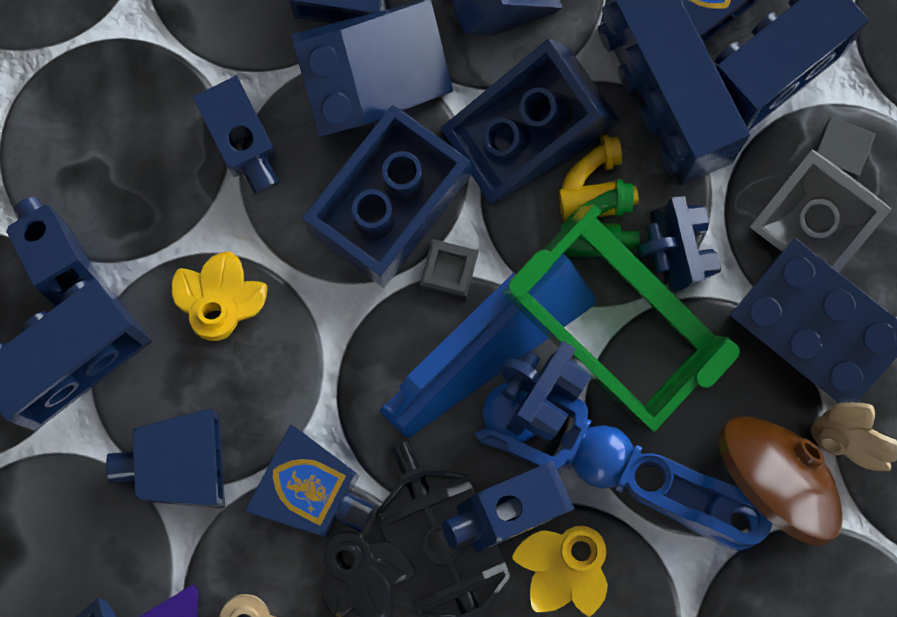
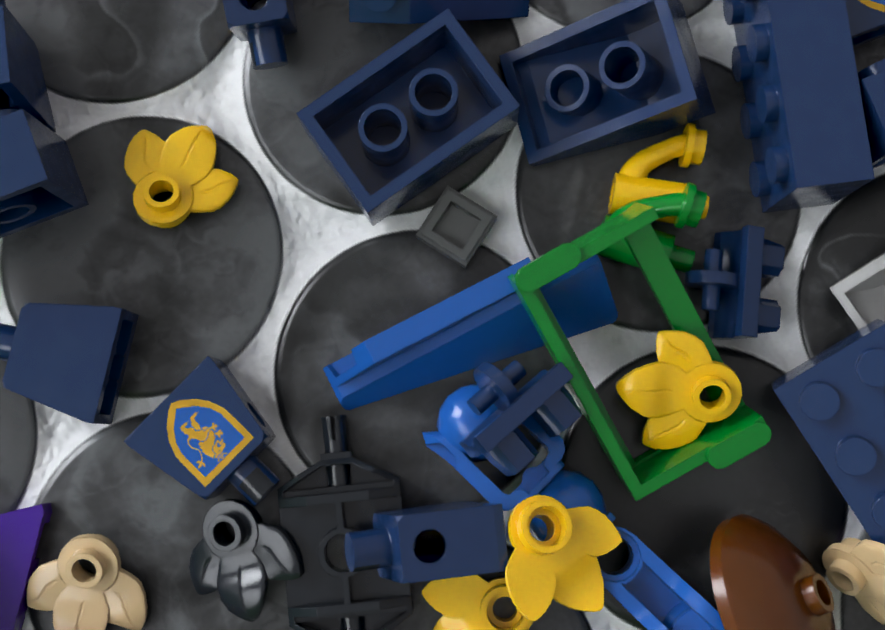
camera: 20 degrees right, 5 degrees up
none -> yellow plate [505,495,622,621]
none -> yellow plate [615,330,742,450]

